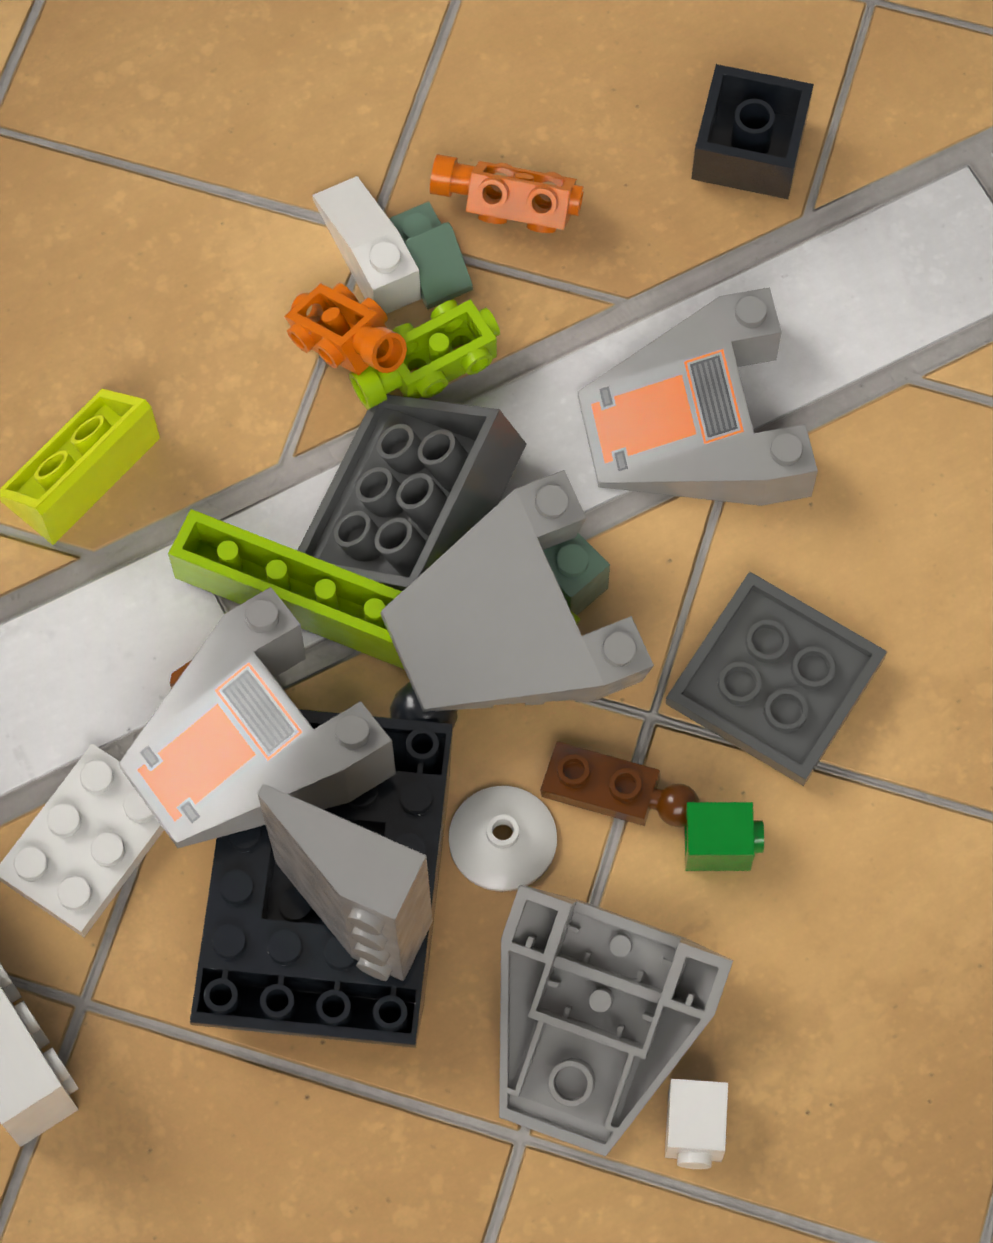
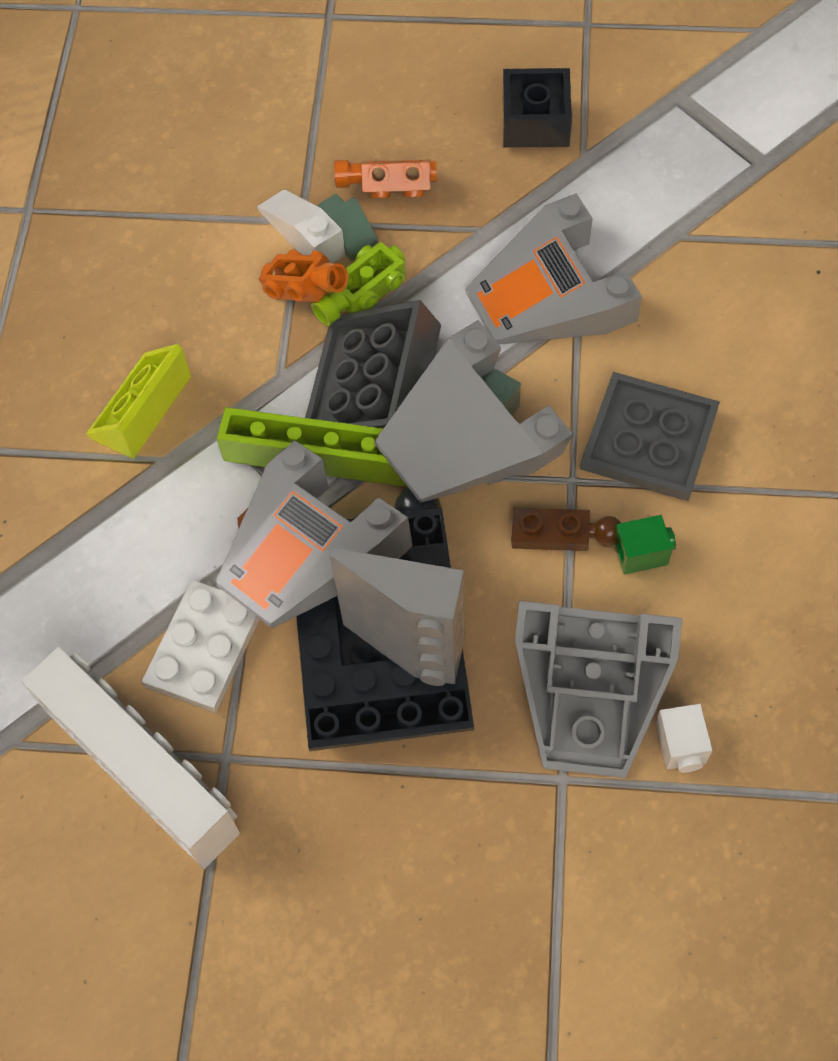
camera: 10 degrees left, 5 degrees down
white dish [449,786,557,892] -> none

